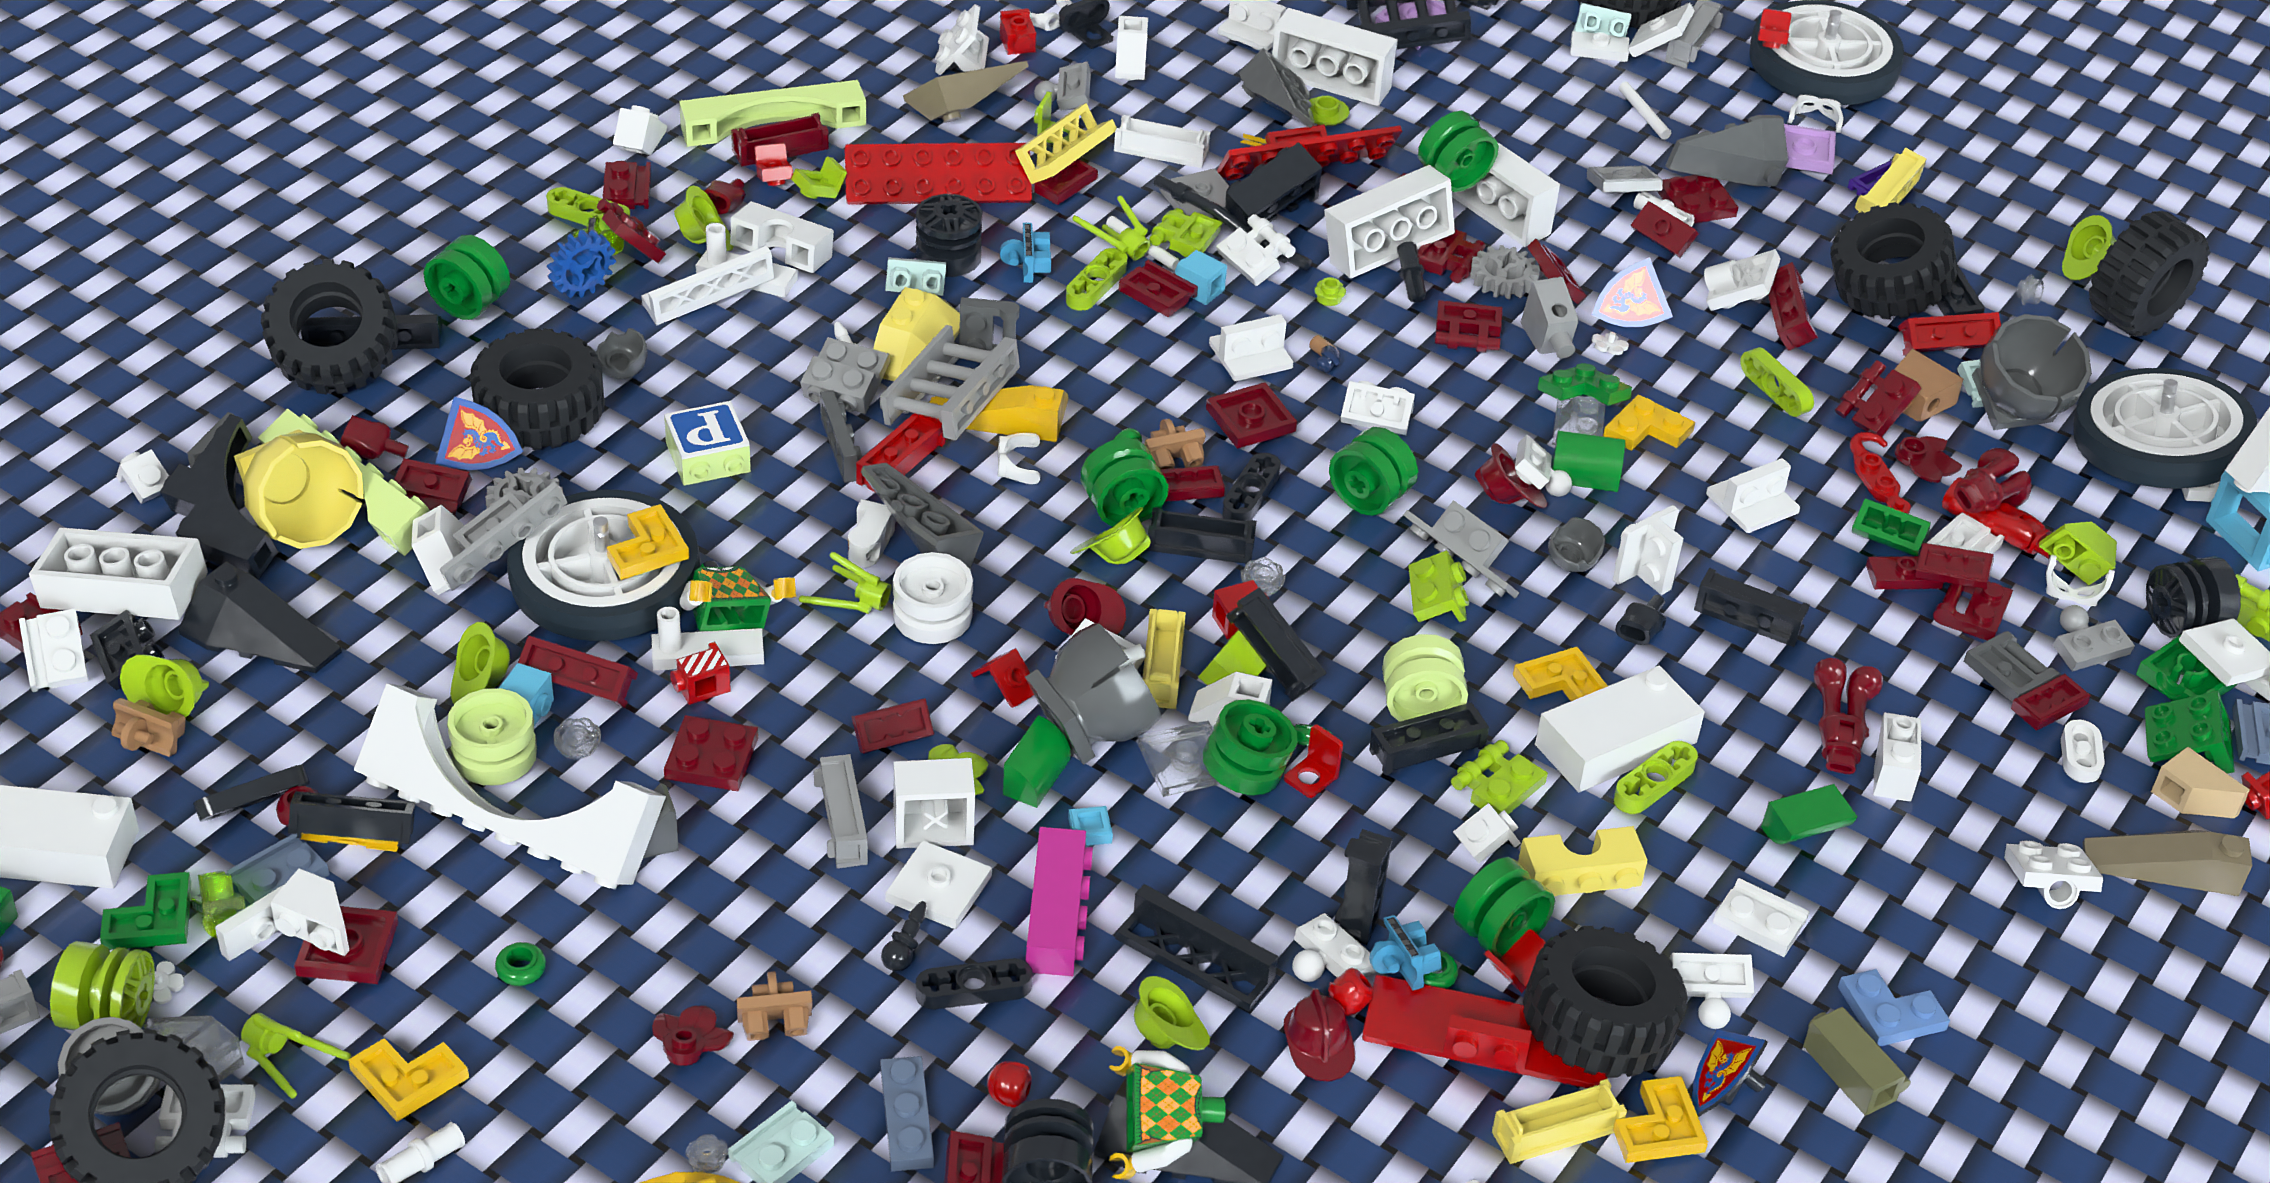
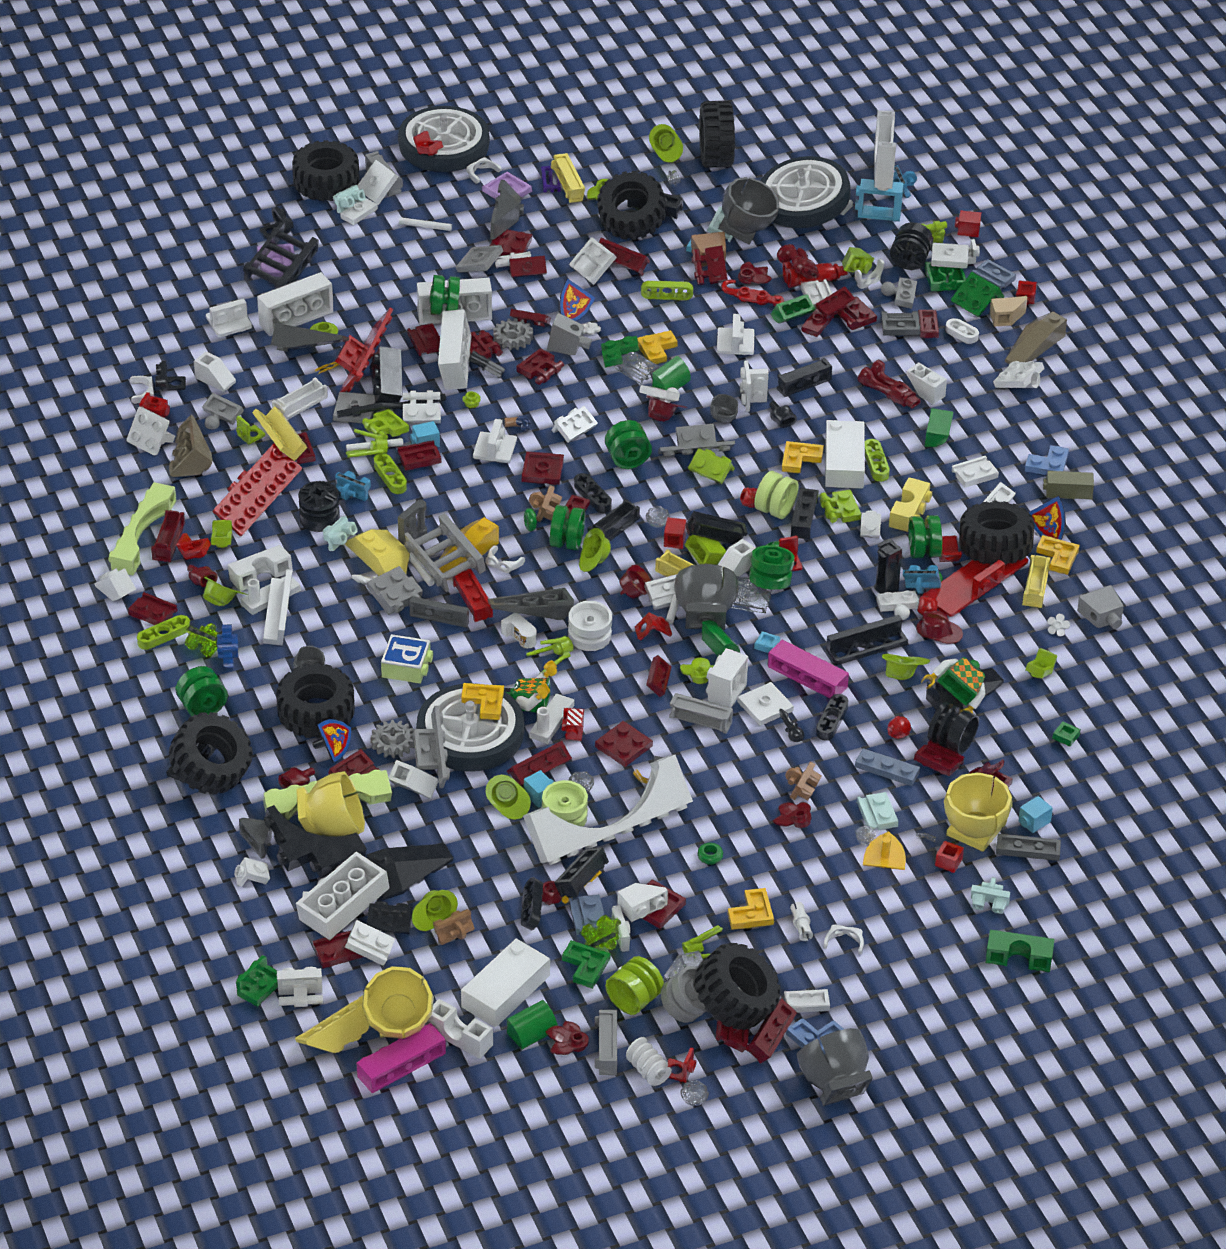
camera: 55 degrees left, 0 degrees up
dark red plate [597,199,666,263] -> none
red container [1899,312,2001,356] -> none

